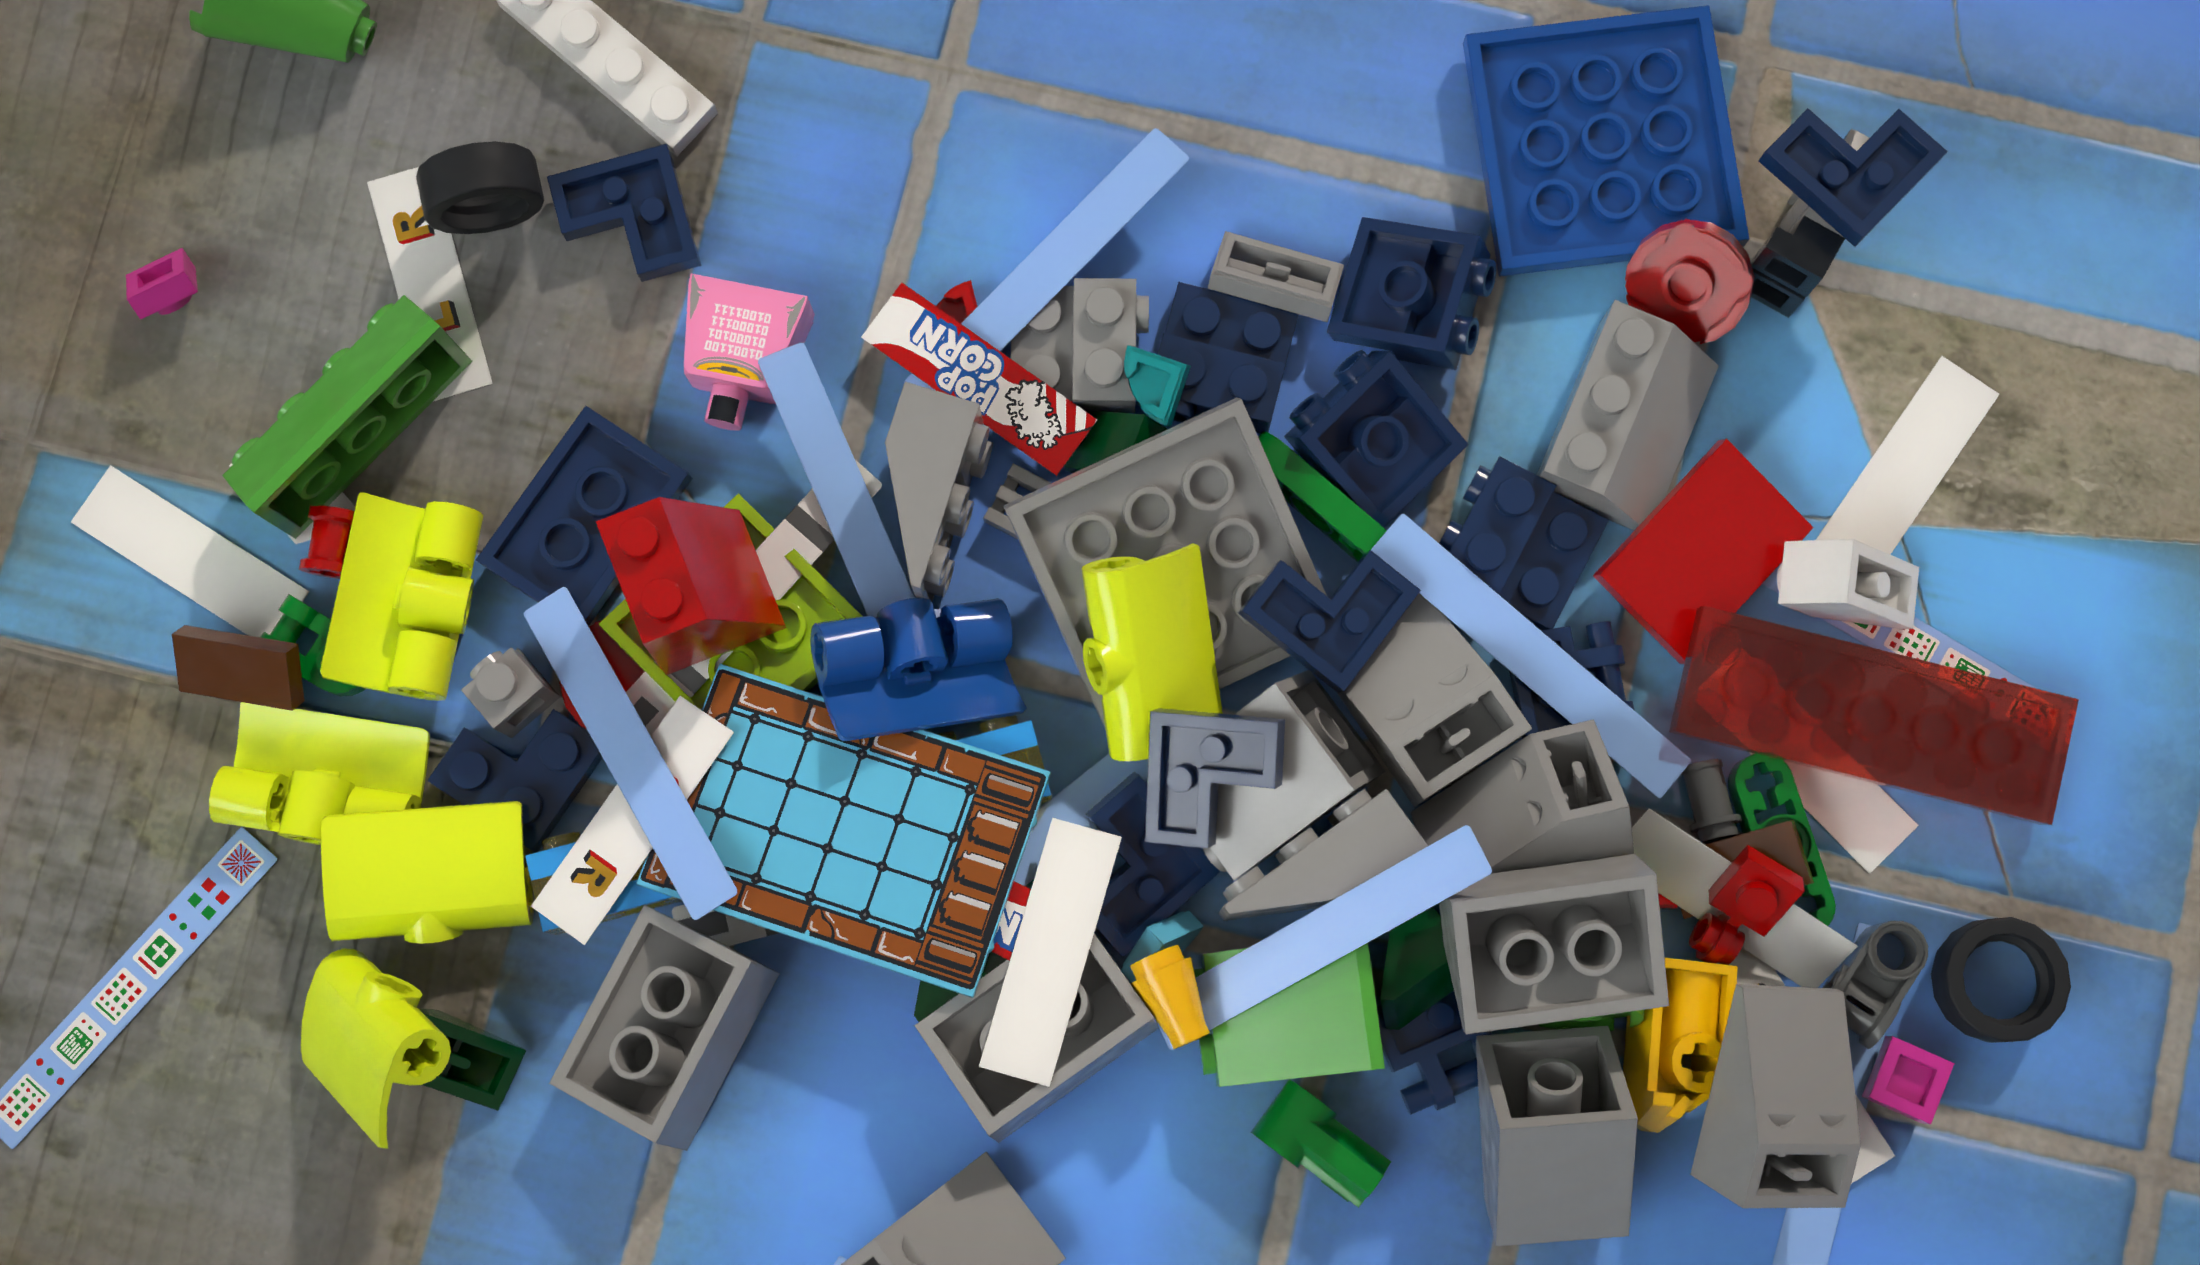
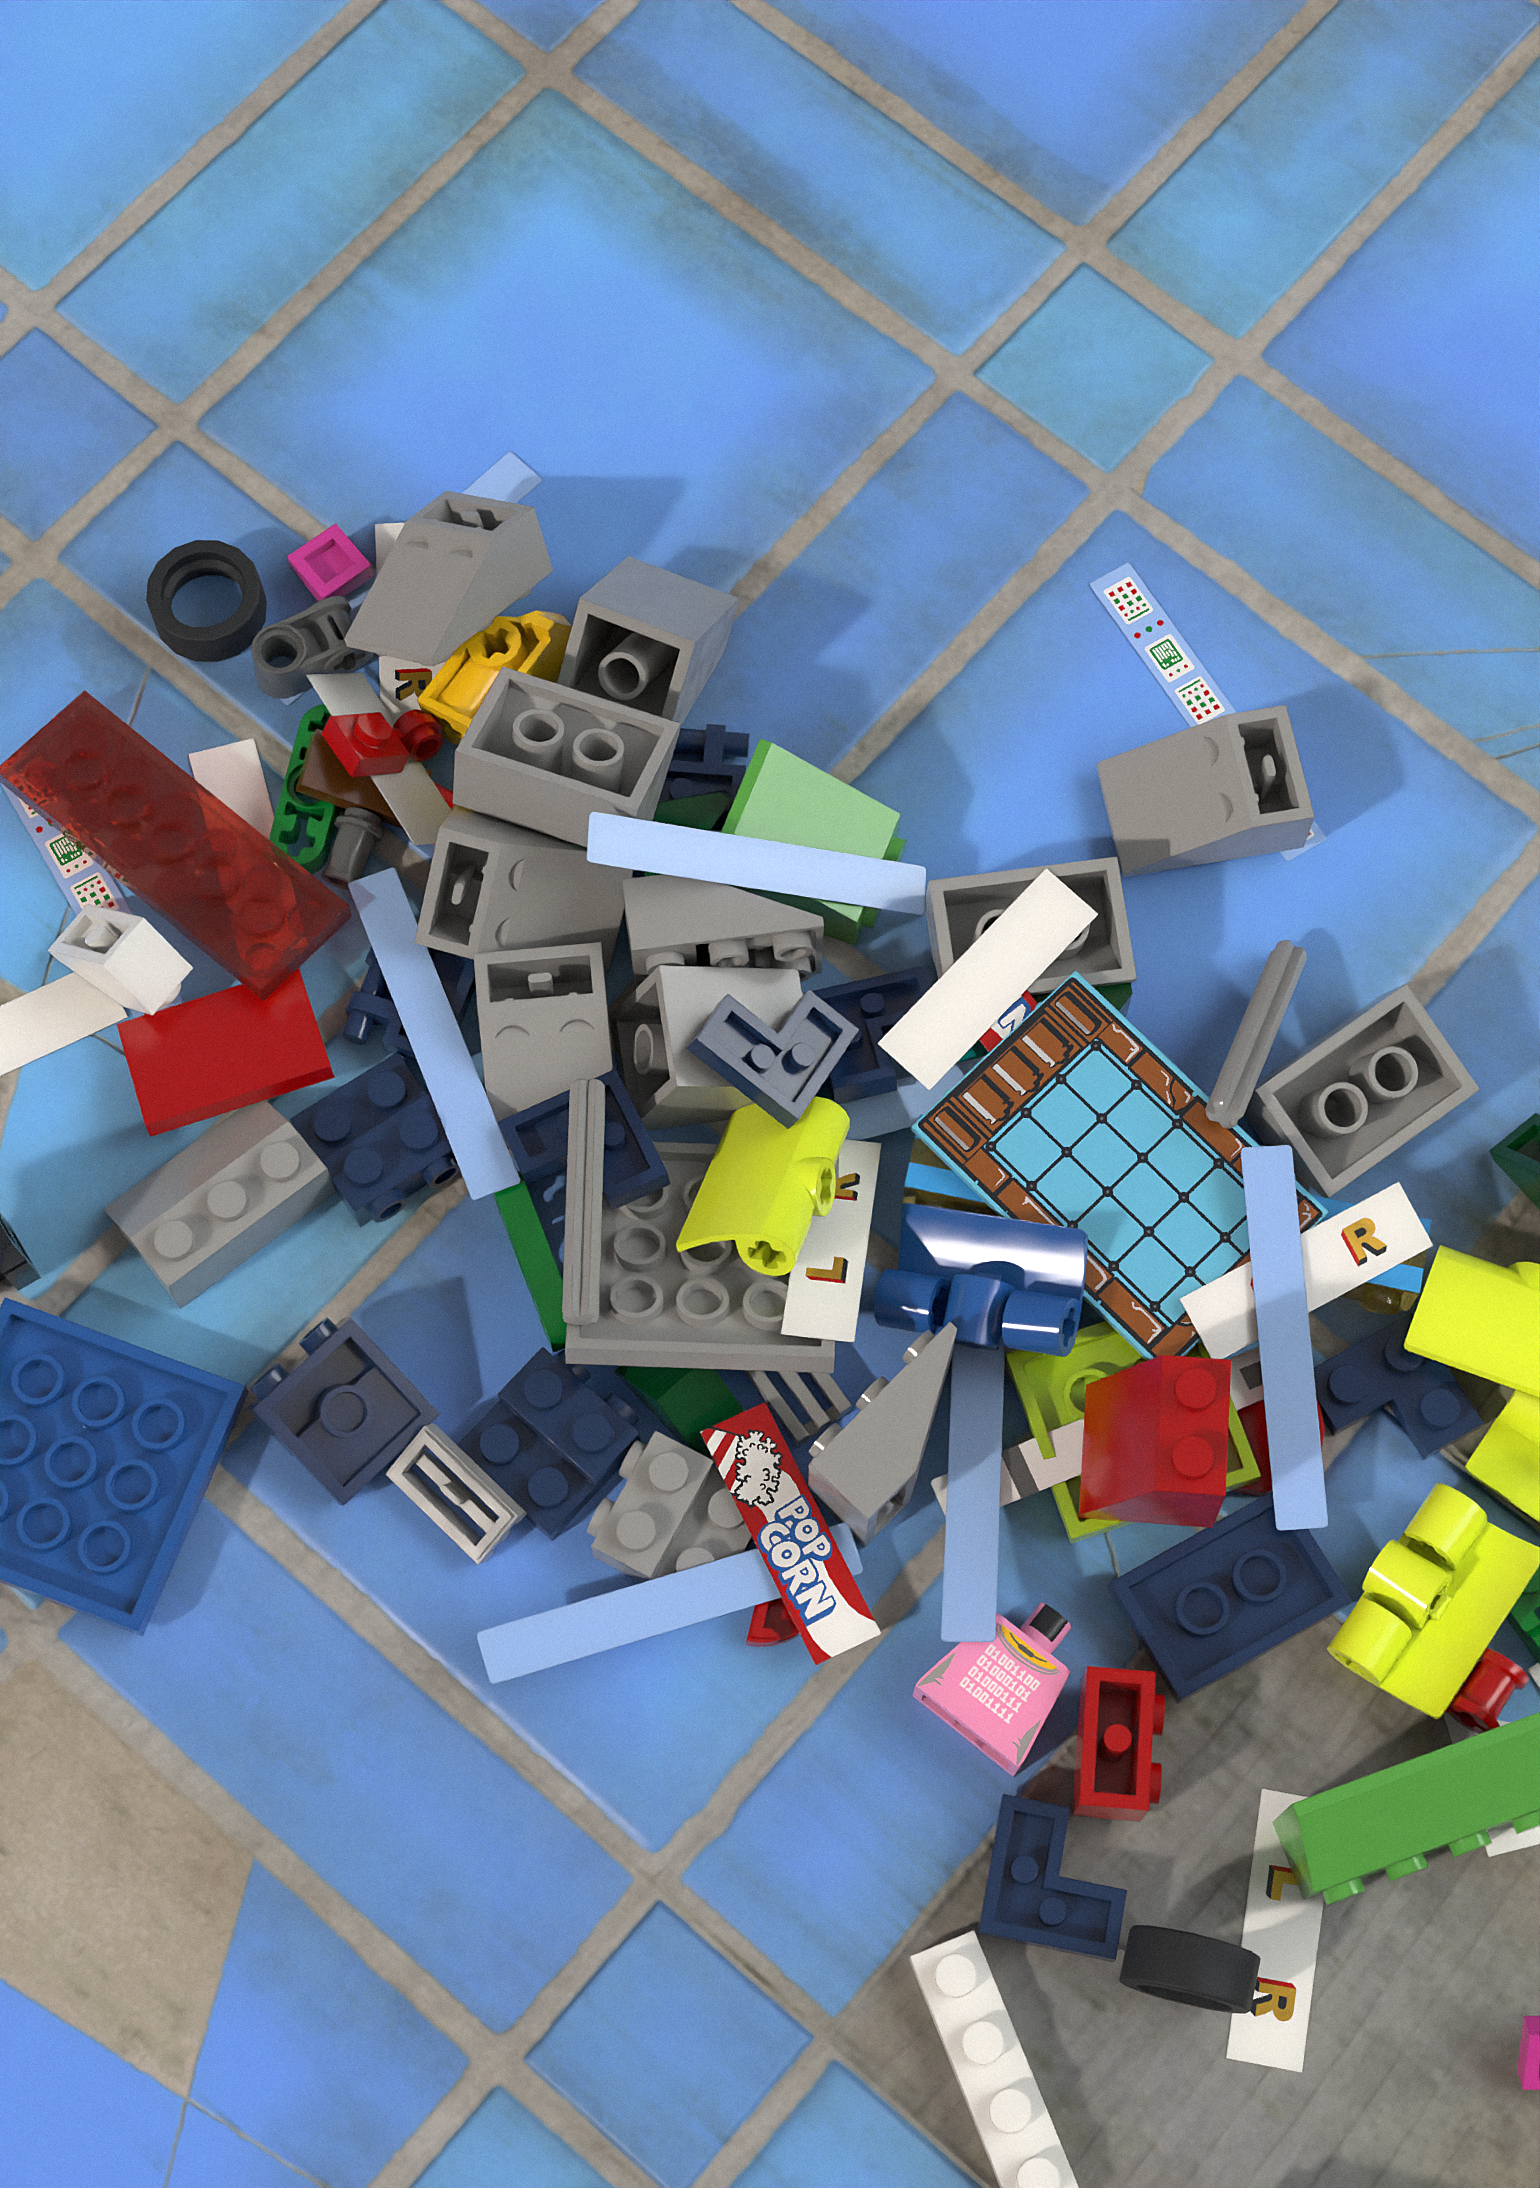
camera: 155 degrees left, 10 degrees down
light grey brick [461,648,561,738] -> none
medium azure tile [1121,911,1204,983] -> none
teal tile [1124,345,1191,426] -> none
yellow cone [1130,944,1210,1049] -> none
green piece [1251,1079,1391,1208] -> none
dark blue plate [1284,350,1469,528] -> none
tile [1625,219,1754,344] -> none
none -> light grey axle [562,1079,605,1326]
none -> white sticker [781,1139,882,1343]
none -> red brick [1072,1666,1165,1822]
none -> light grey axle [1205,940,1307,1128]

